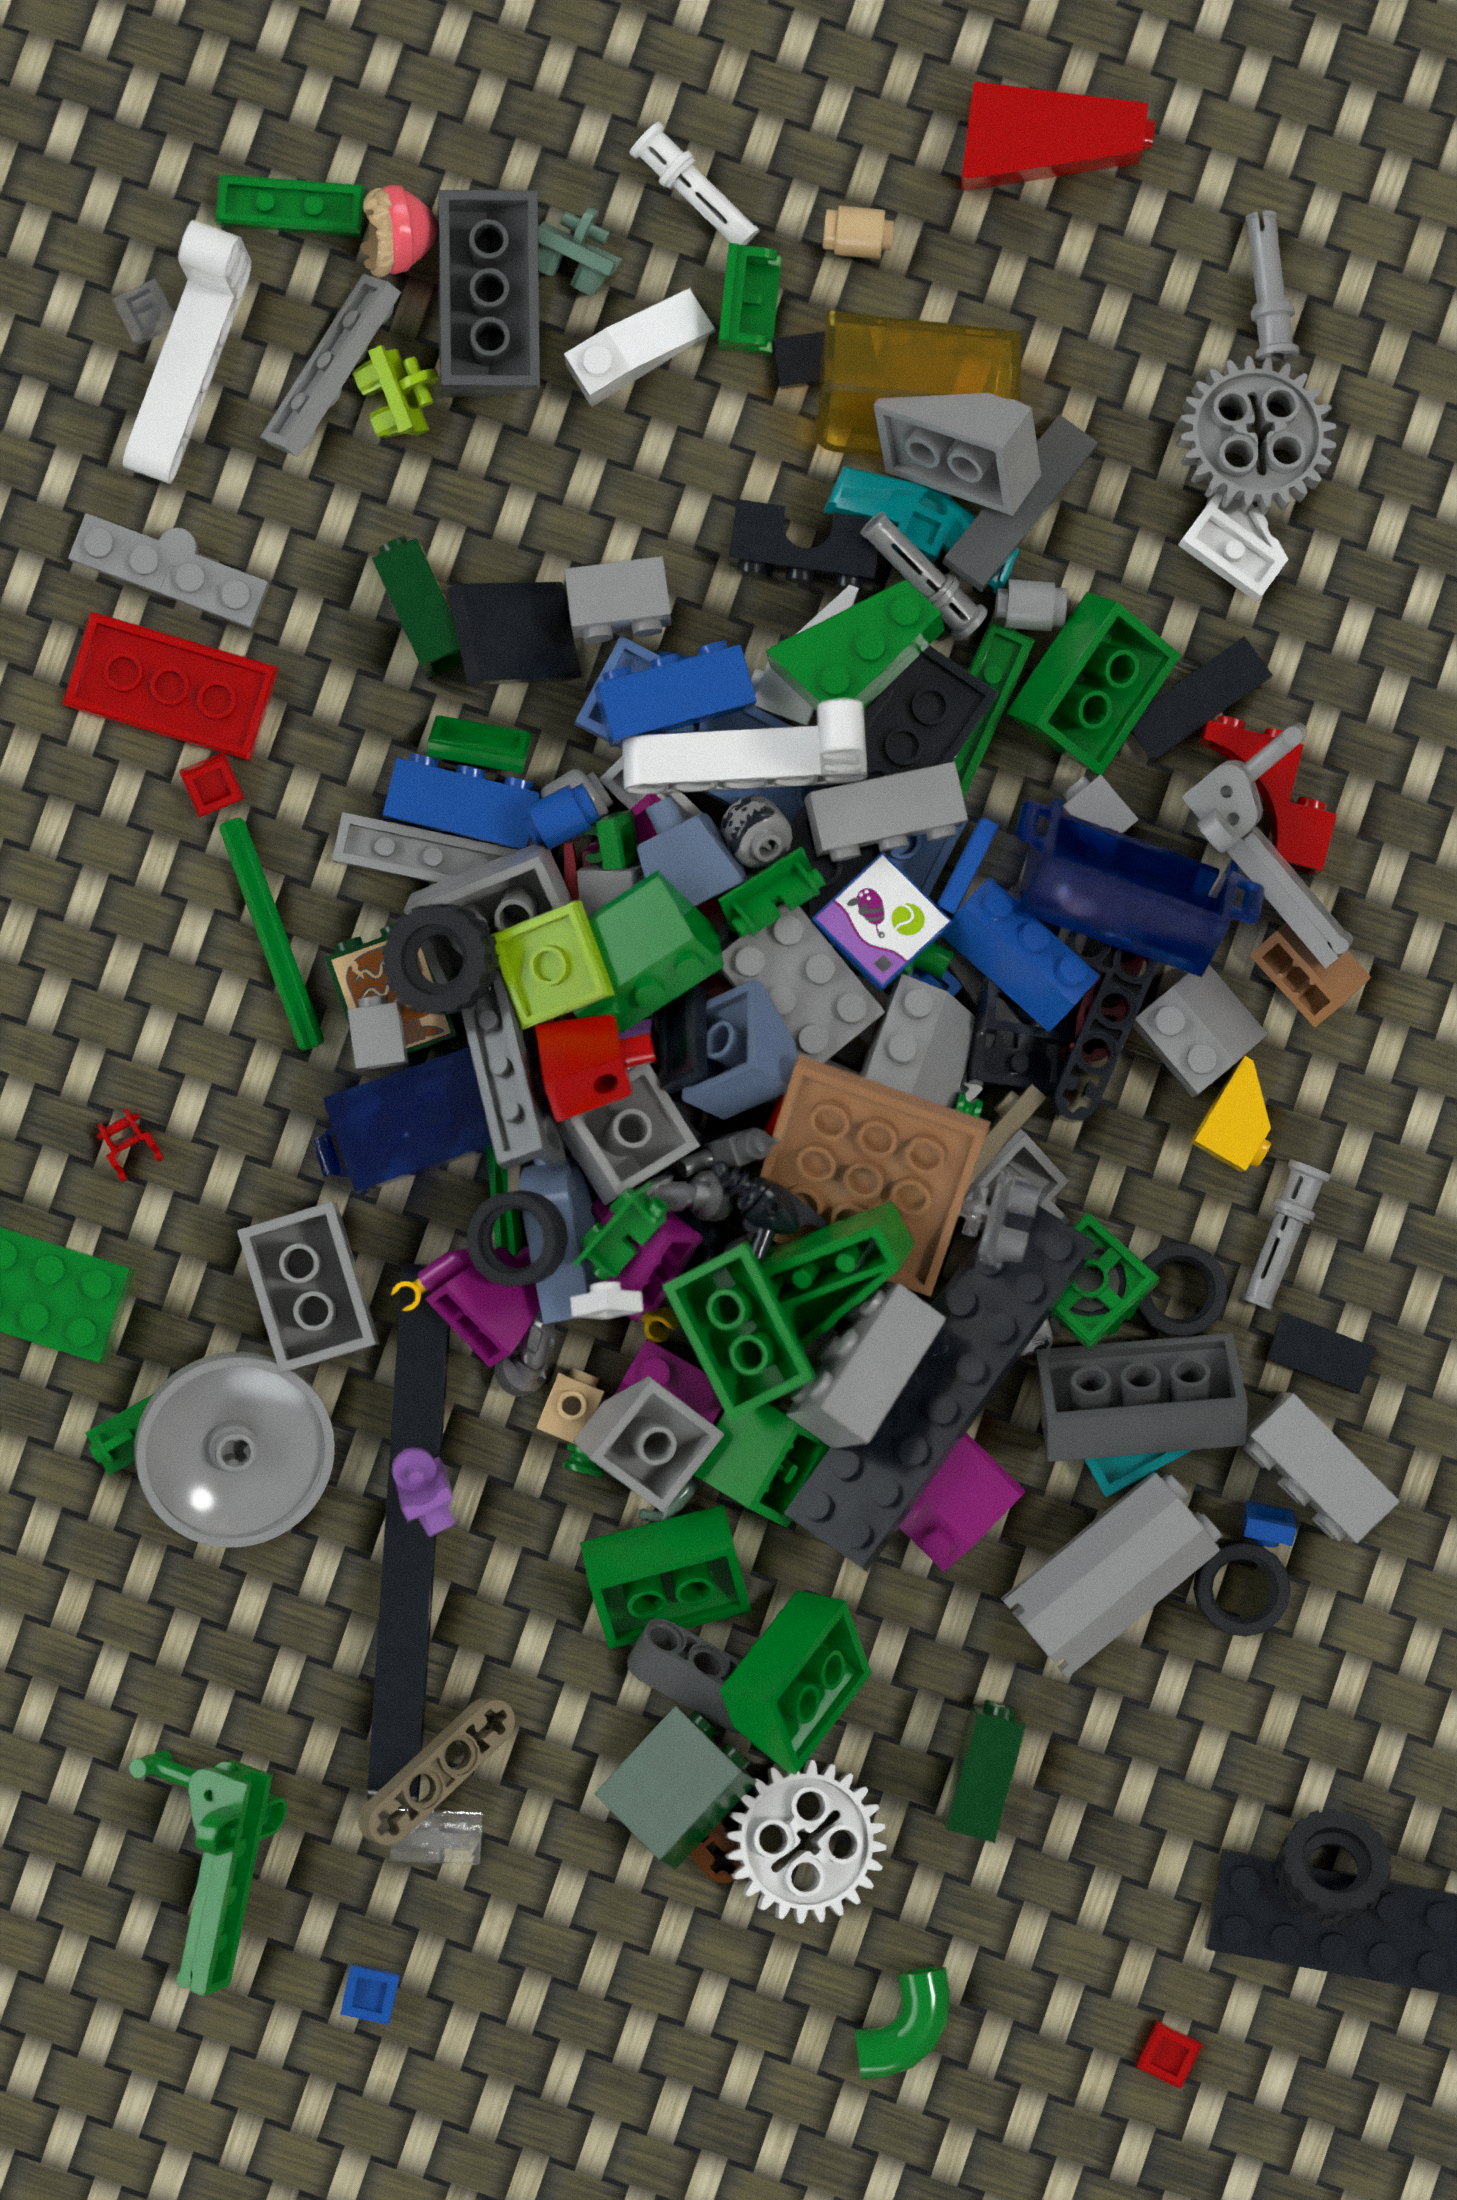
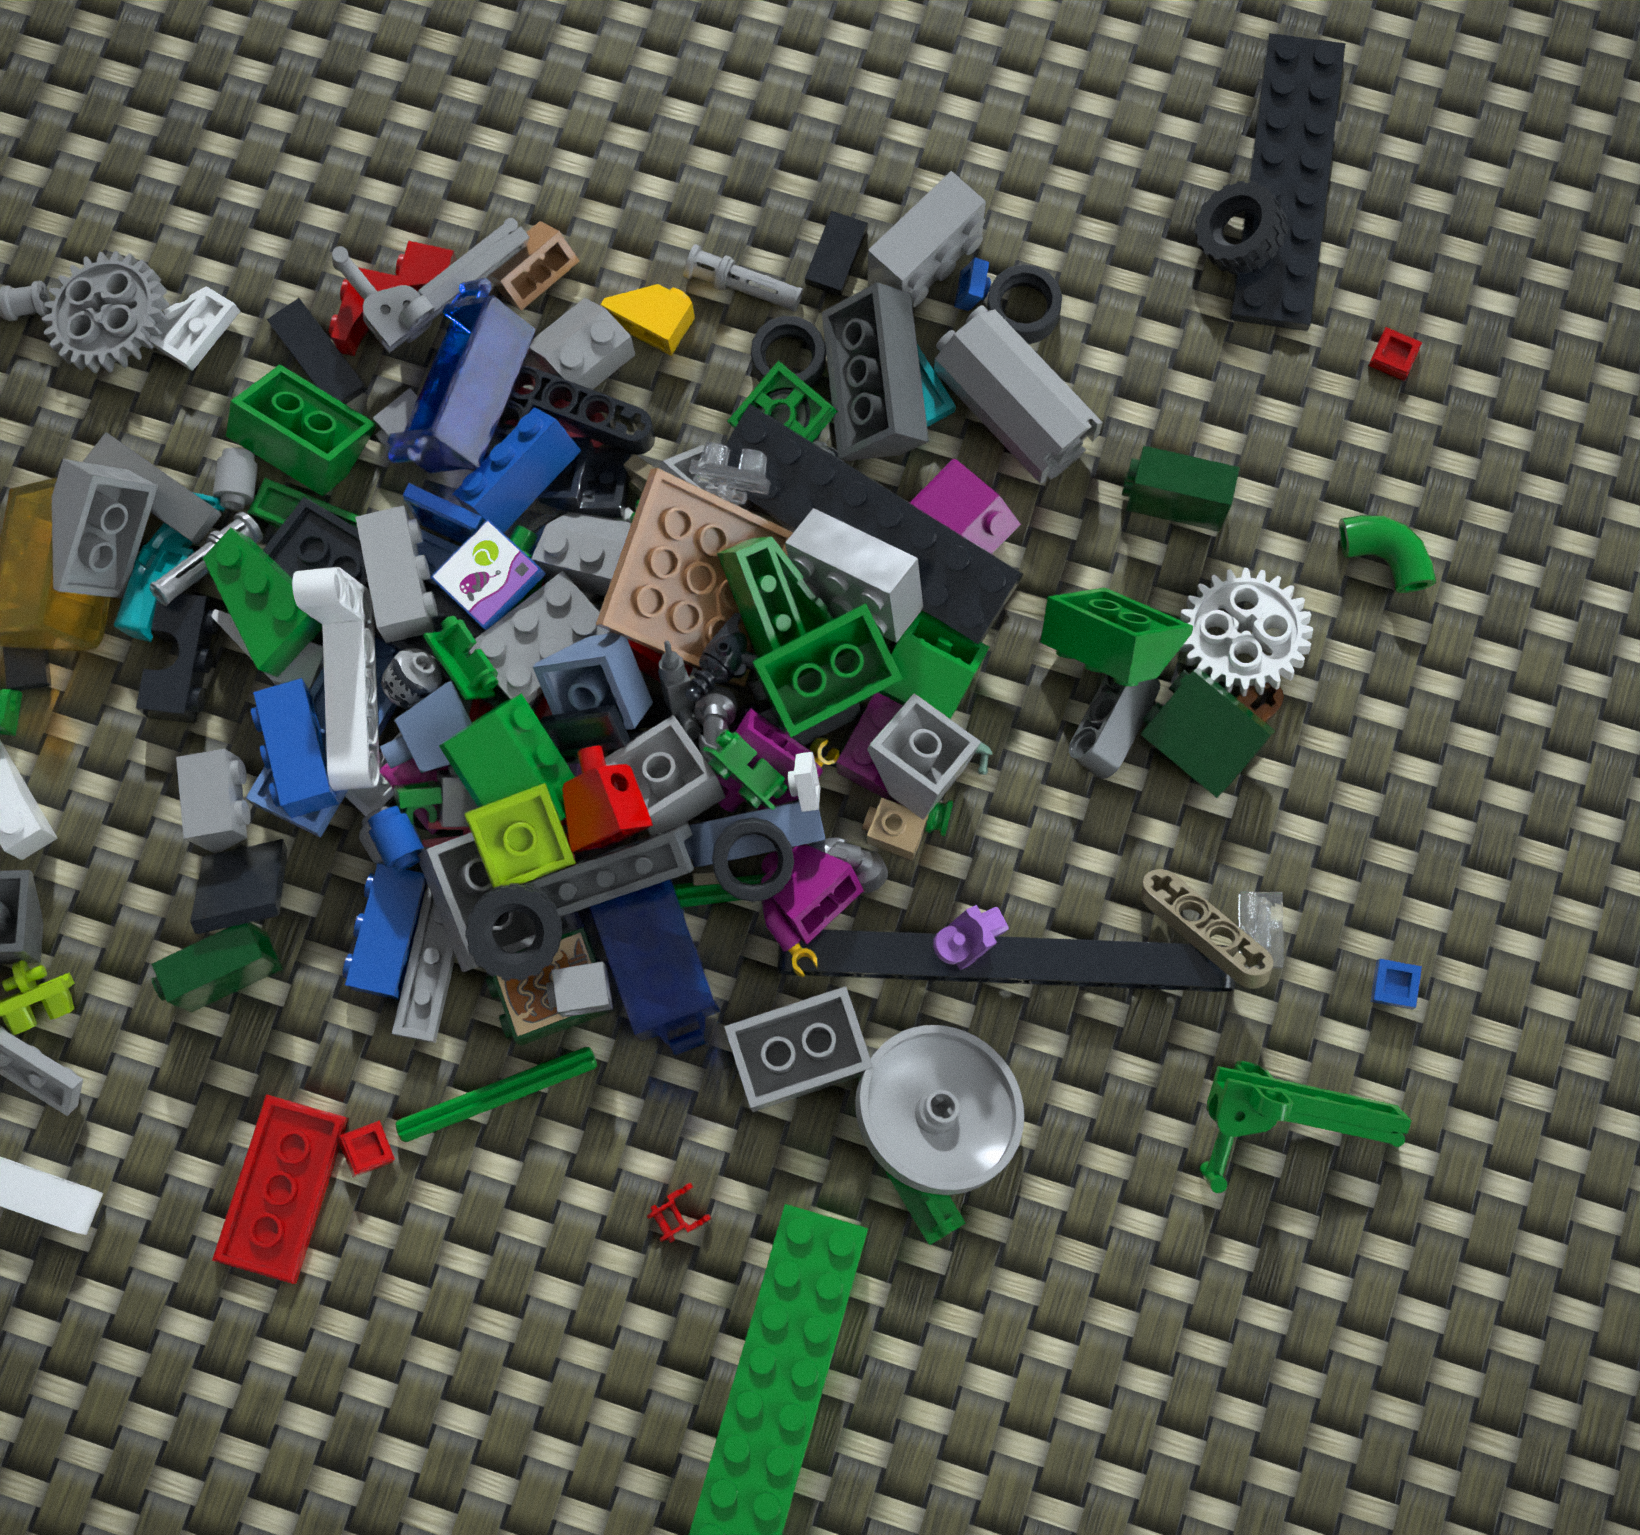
camera: 85 degrees left, 10 degrees down
light grey hinge [68,513,270,630] -> none
green tile [426,715,532,774] -> none
green slope [580,1504,752,1649] -> none

